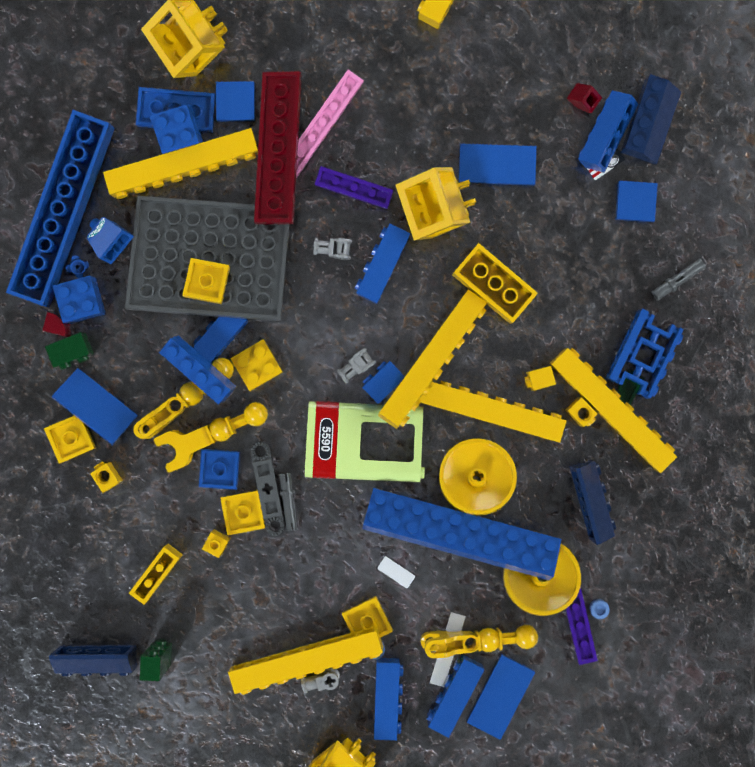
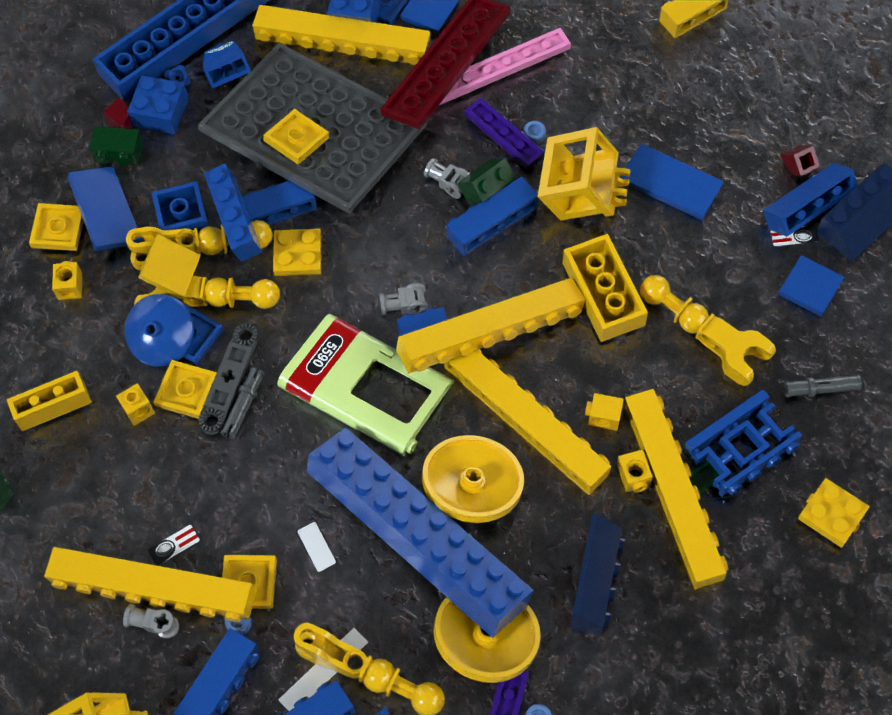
camera: 35 degrees right, 25 degrees down
none -> blue dish [125,294,195,367]
none -> yellow tile [138,234,201,299]
none -> sticker [148,525,200,566]
none -> blue brick [151,181,209,232]
none -> dark green brick [457,158,516,203]
none -> medium blue tile [523,121,546,144]
none -> yellow piece [640,275,776,386]
none -> yellow plate [798,478,870,548]

